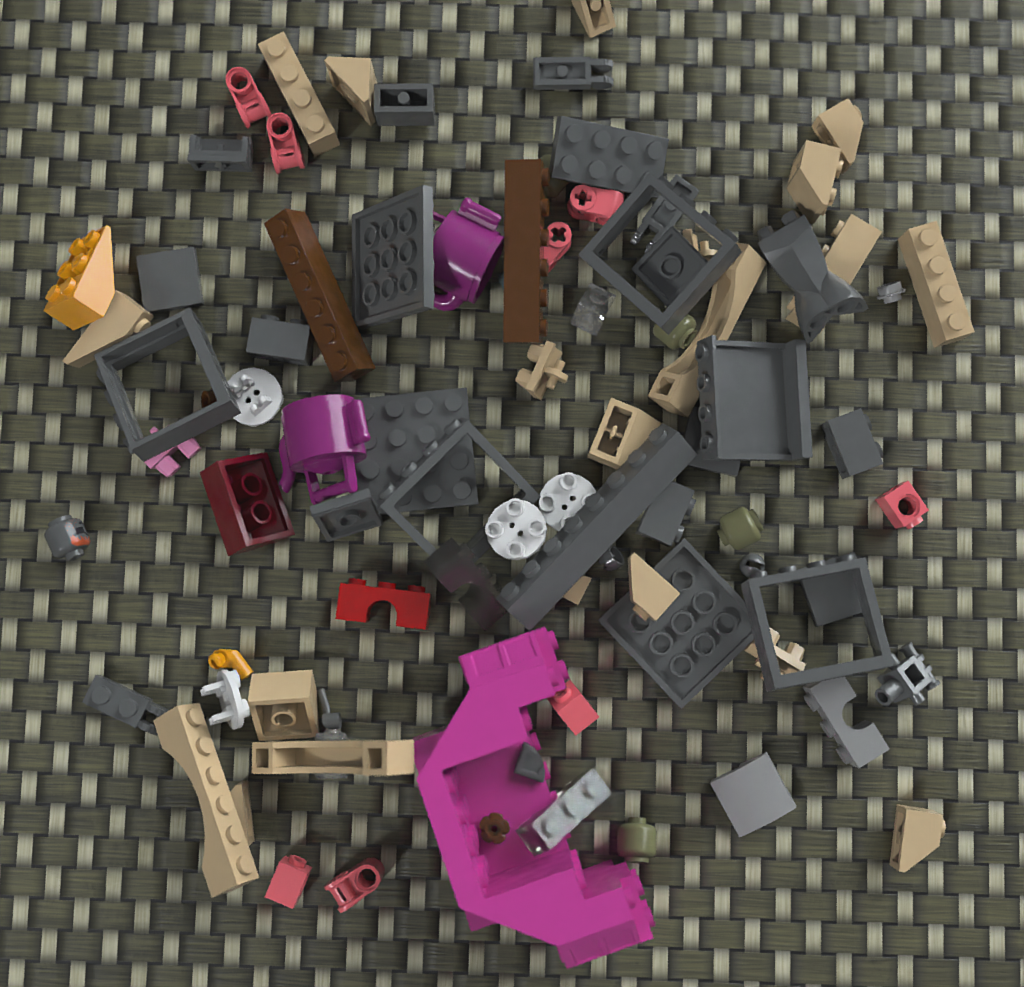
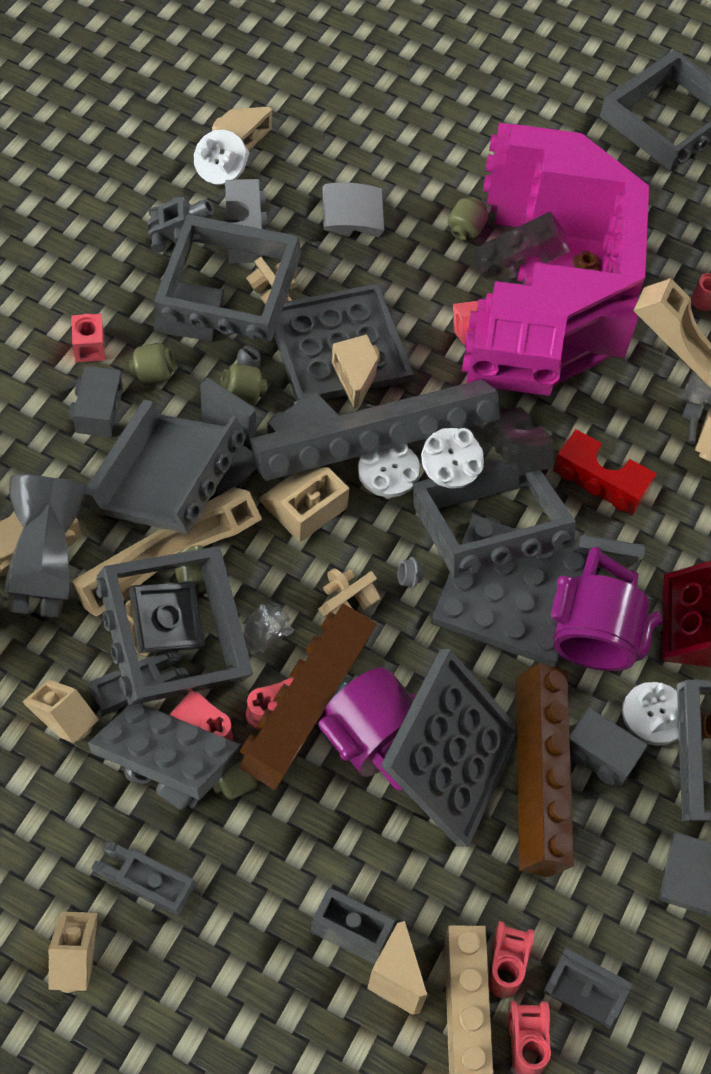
camera: 160 degrees left, 25 degrees down
none -> tan slope [23,679,99,743]
none -> olive head [129,343,176,385]
none -> white plate [194,129,249,186]
none -> dark grey tile [200,378,256,450]
none -> light grey plate [397,557,423,589]

